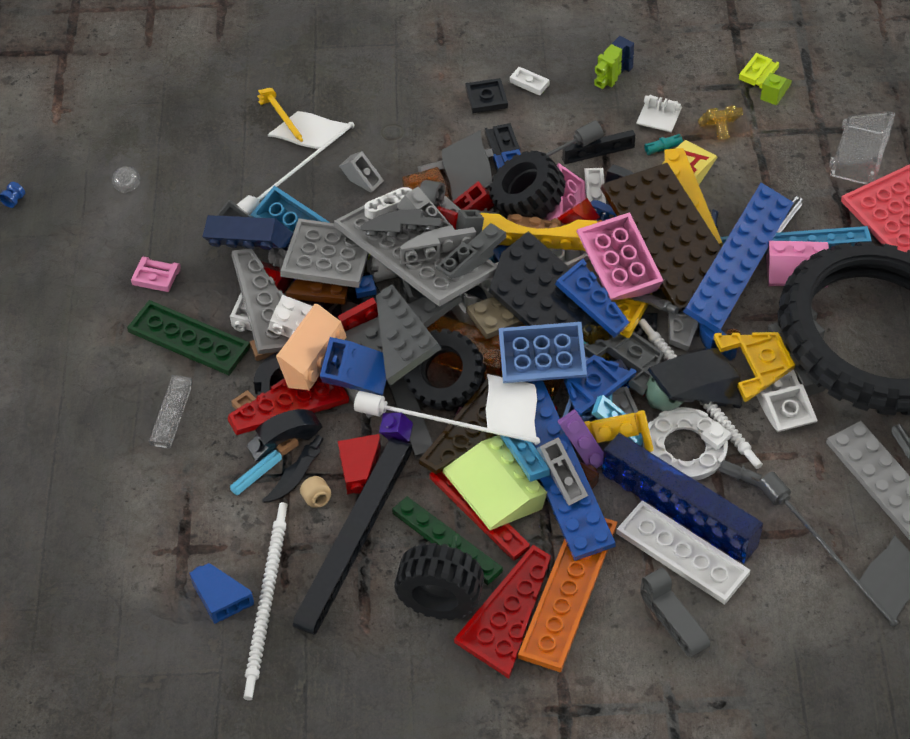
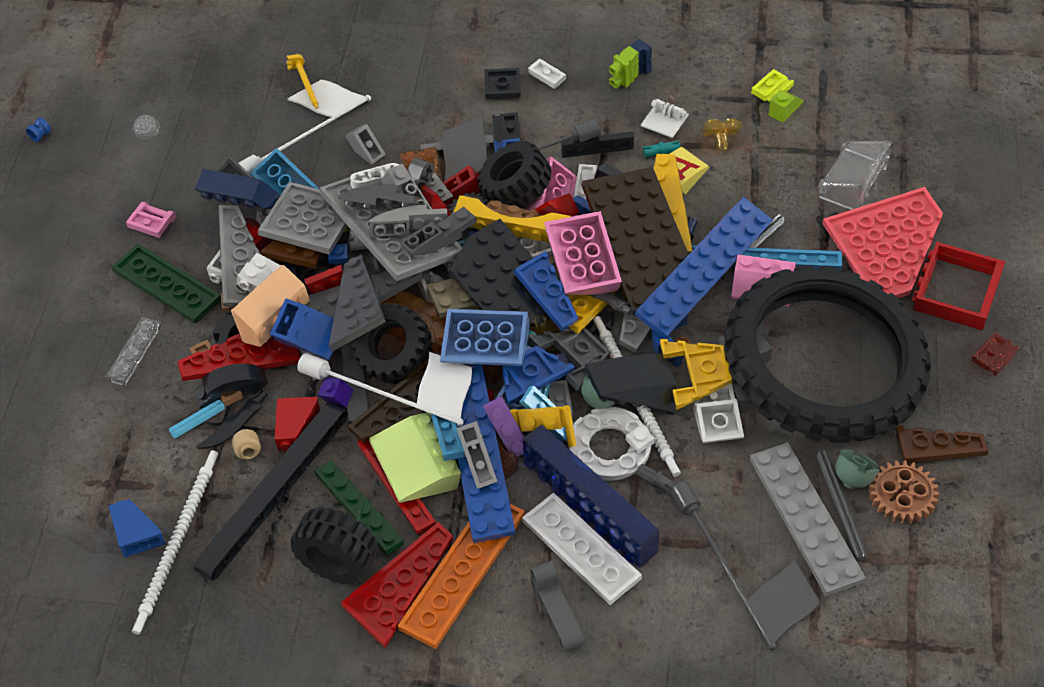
camera: 10 degrees right, 0 degrees up
dark grey brick [456,210,484,236] -> none

